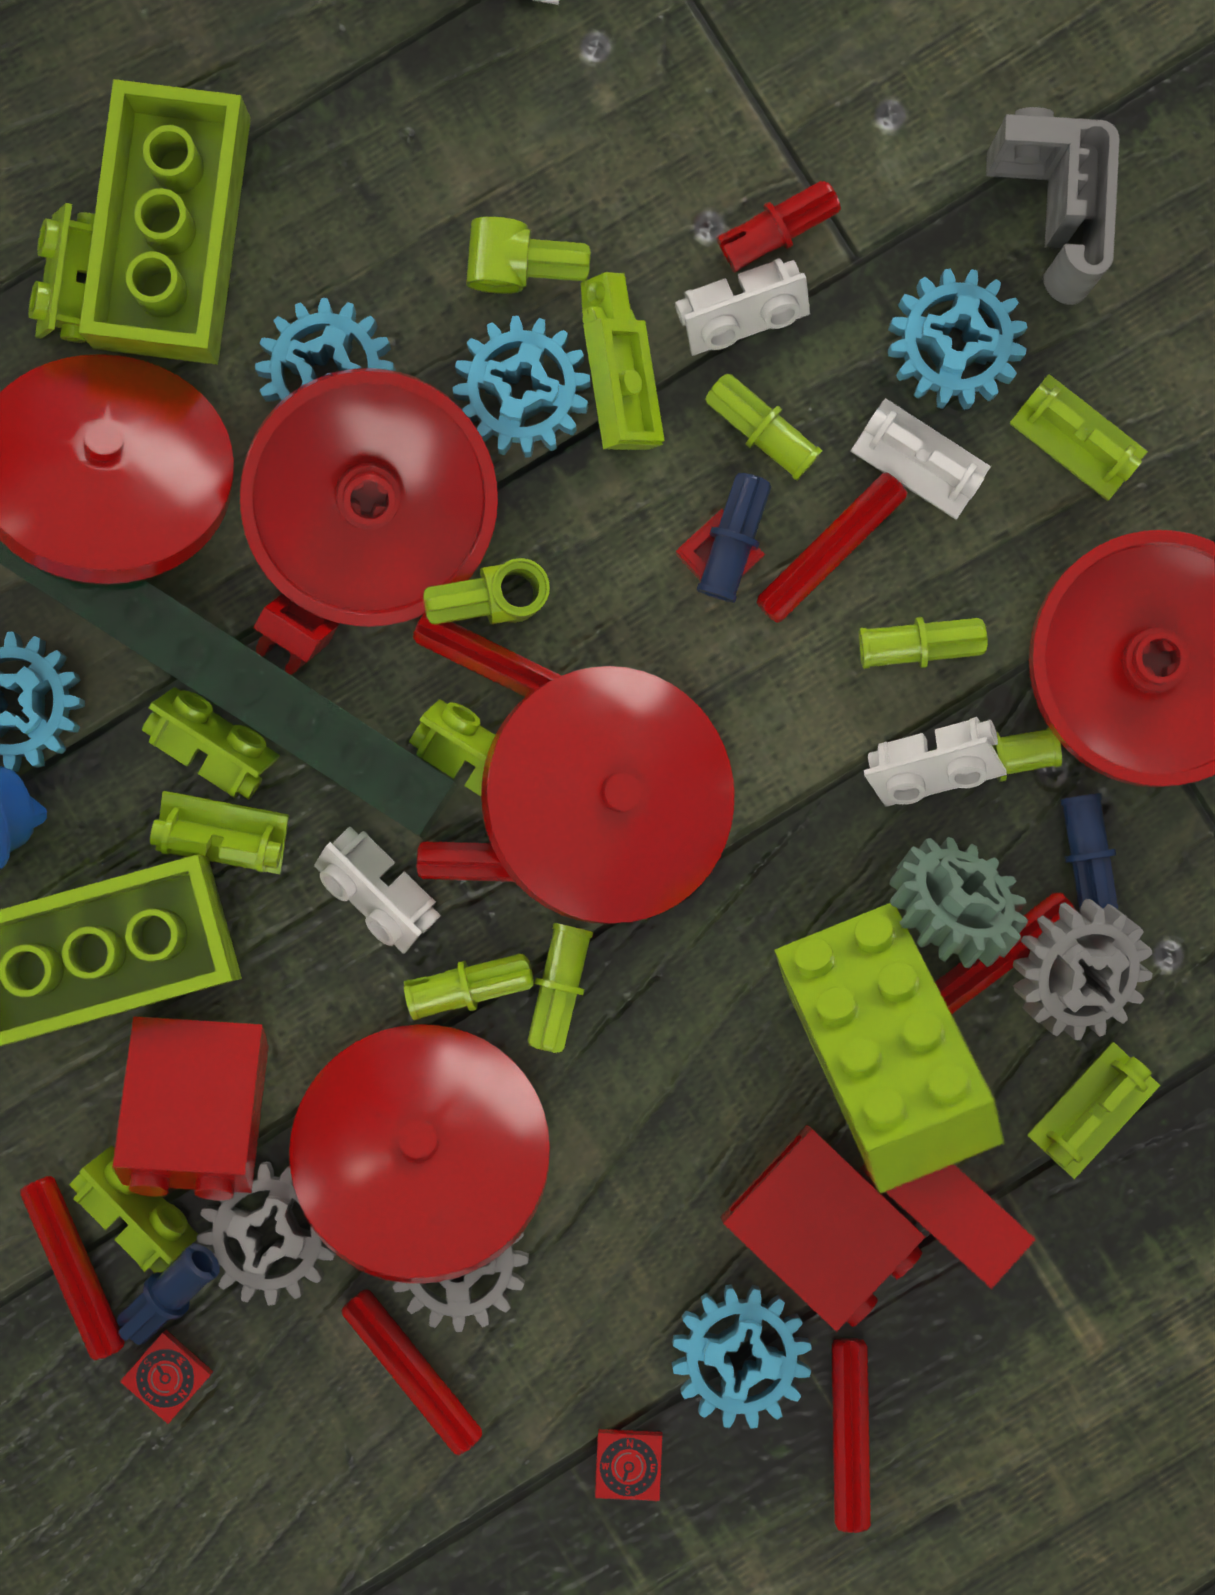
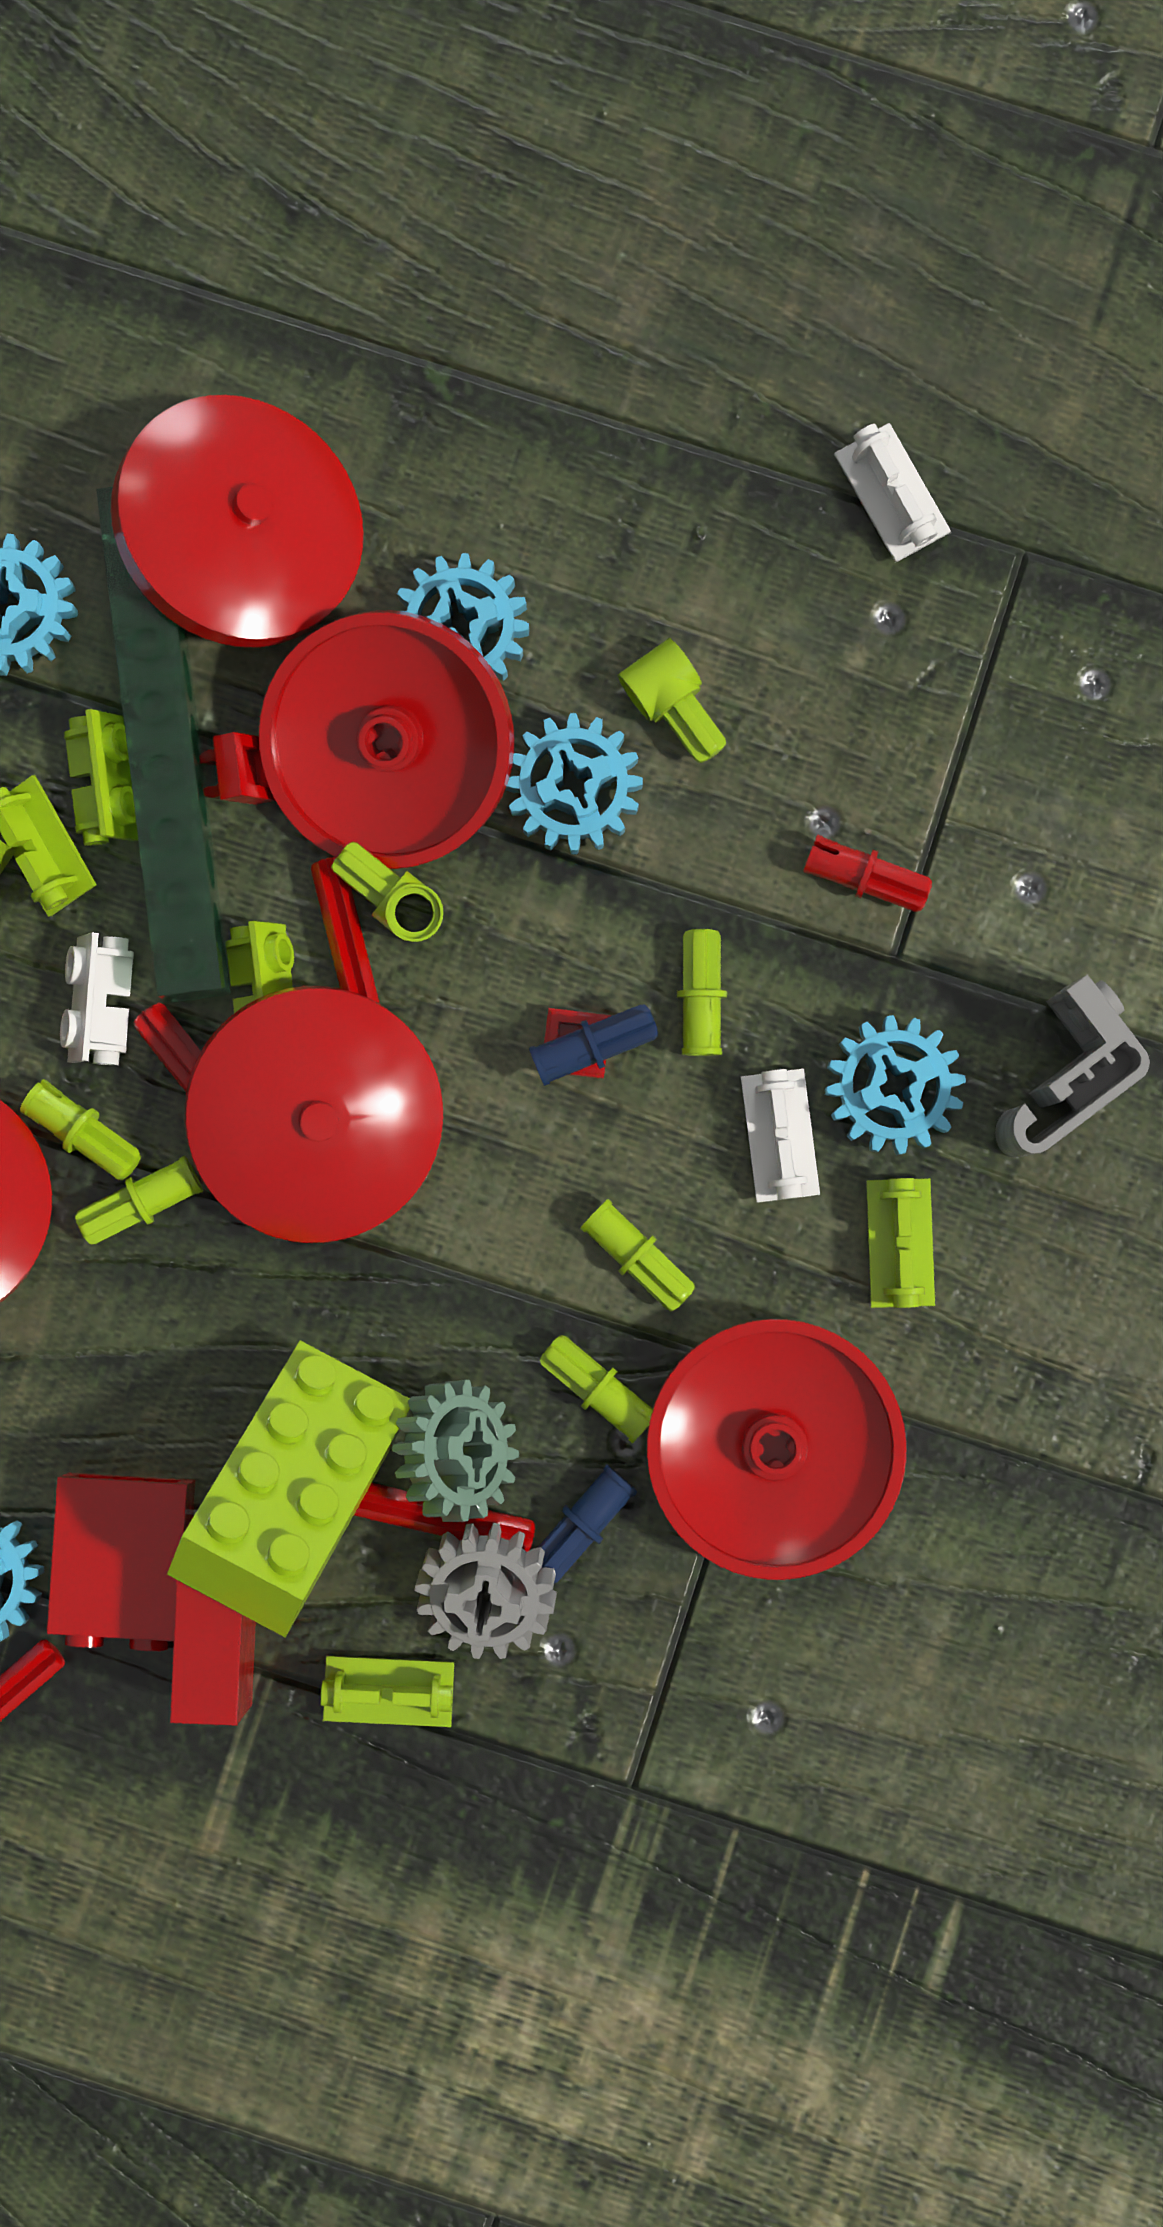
camera: 60 degrees right, 0 degrees up
lime hinge [29,203,95,343] -> none
lime brick [79,79,251,365] -> none
lime hinge [581,272,665,450] -> none
white hinge [675,258,810,356] -> none
red axle [757,472,907,623] -> none
white hinge [864,717,1007,807] -> none

